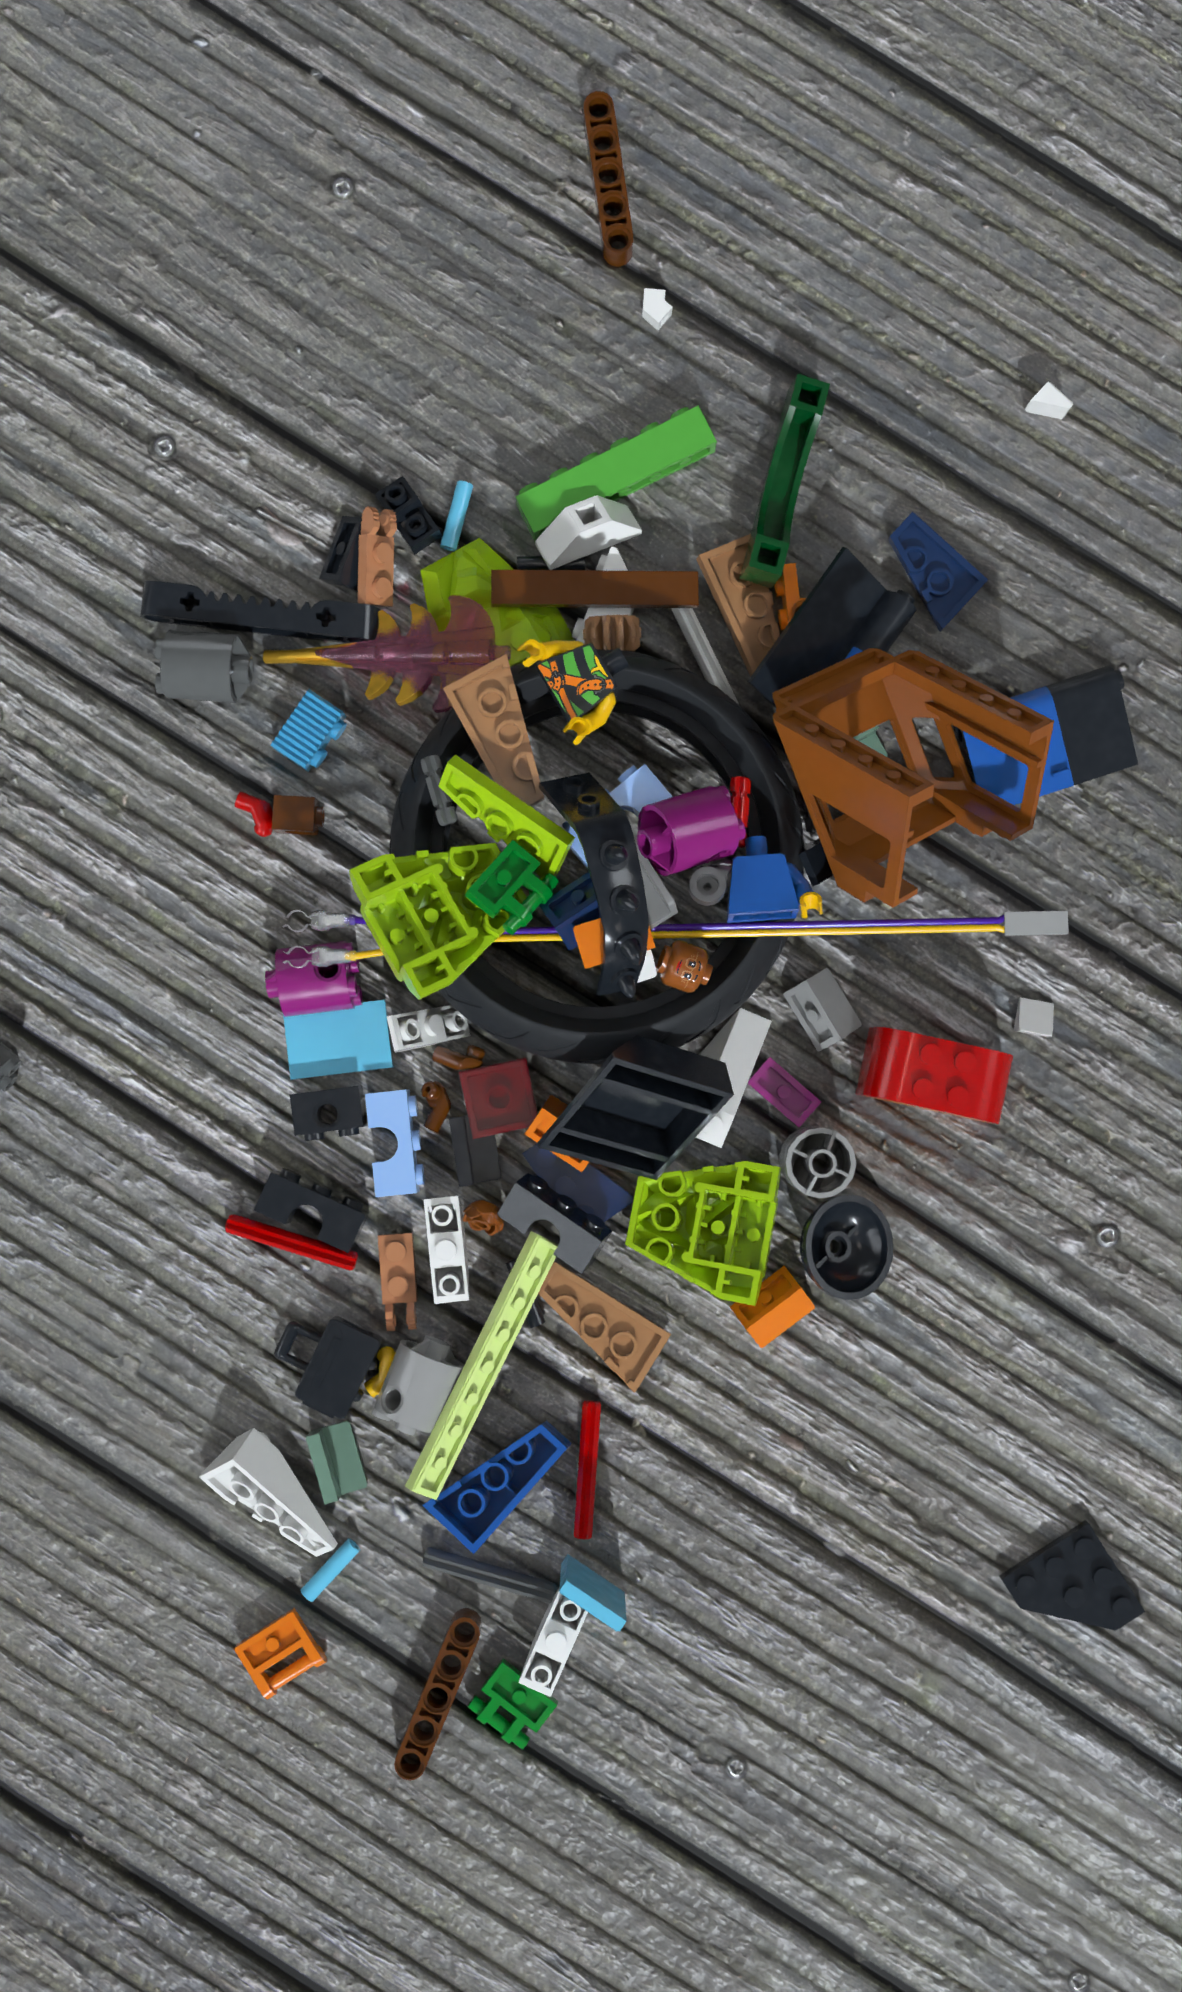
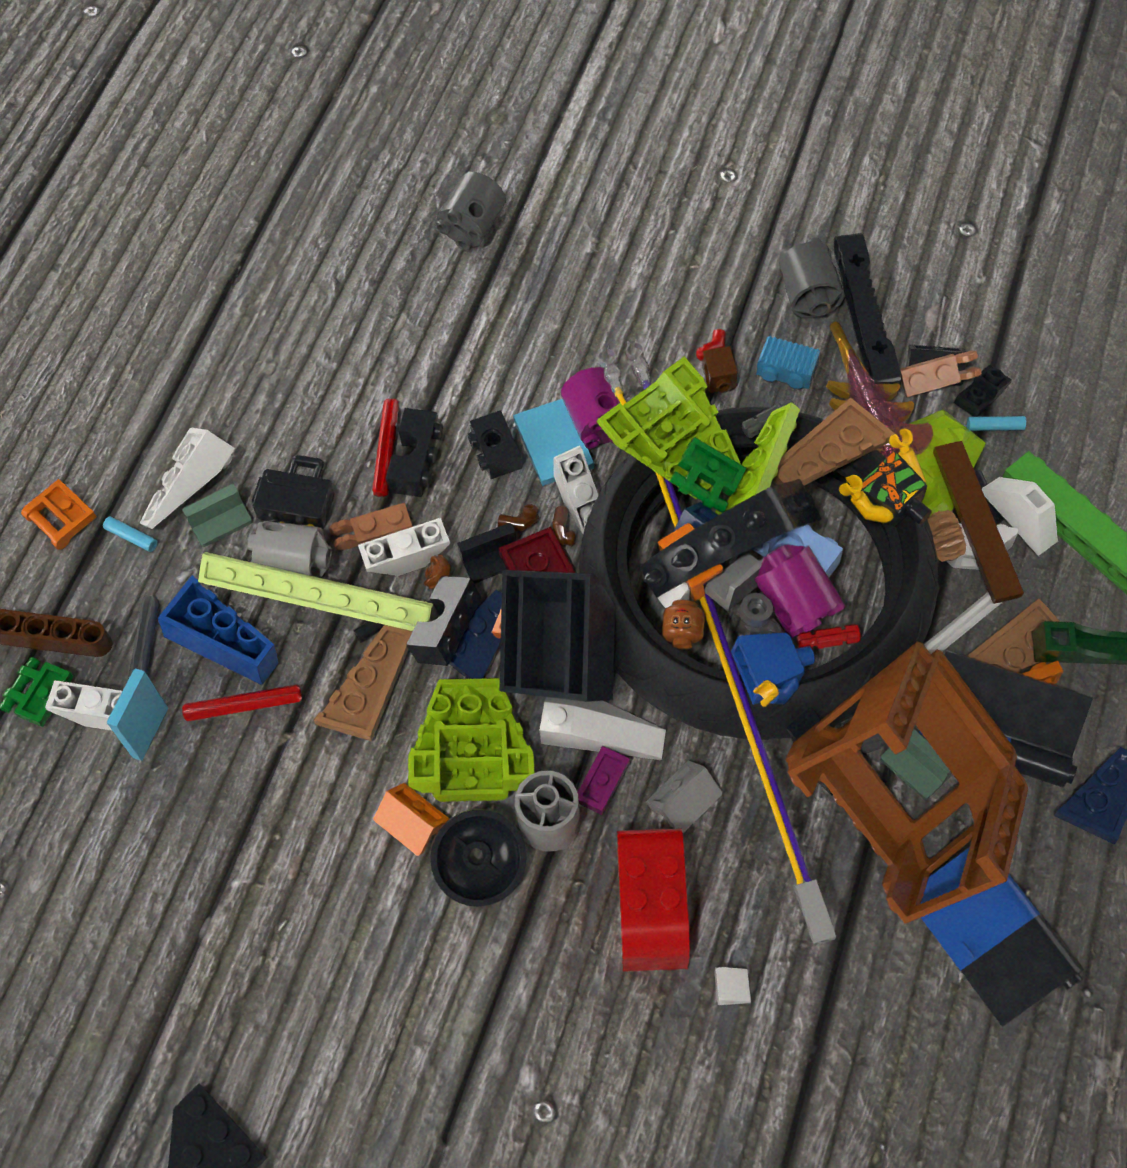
camera: 80 degrees right, 25 degrees down
light blue arch [365,1089,425,1197] -> none

